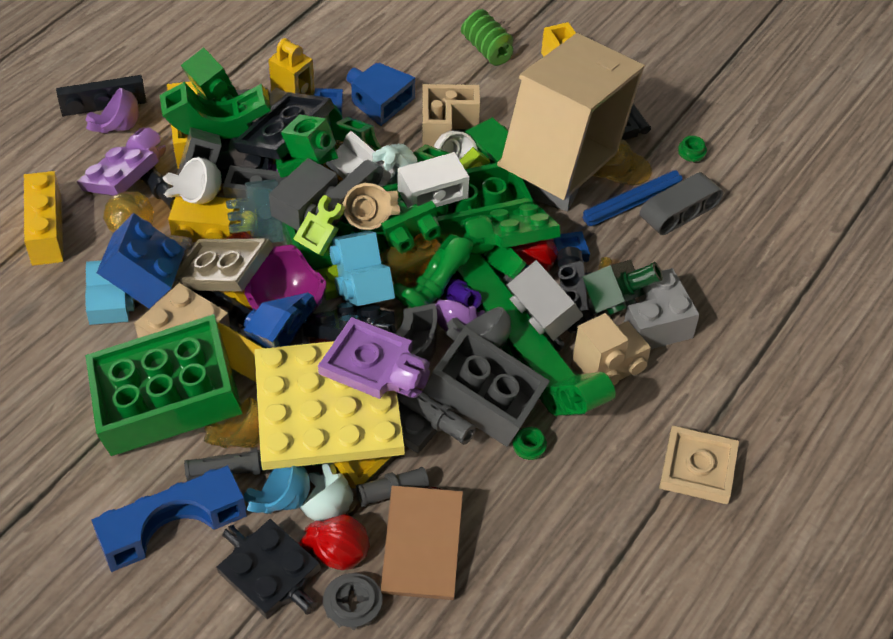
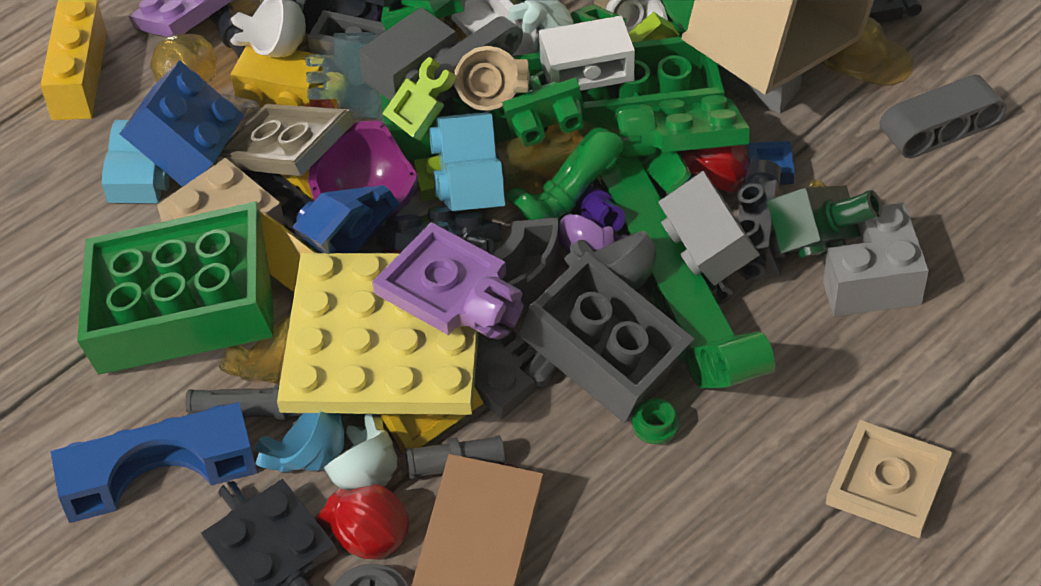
camera: 15 degrees right, 0 degrees up
dark grey pin [397,388,476,445] -> none
tan brick [572,313,651,385] -> none
blue axle [582,170,683,226] -> none
green plate [678,136,707,162] -> none

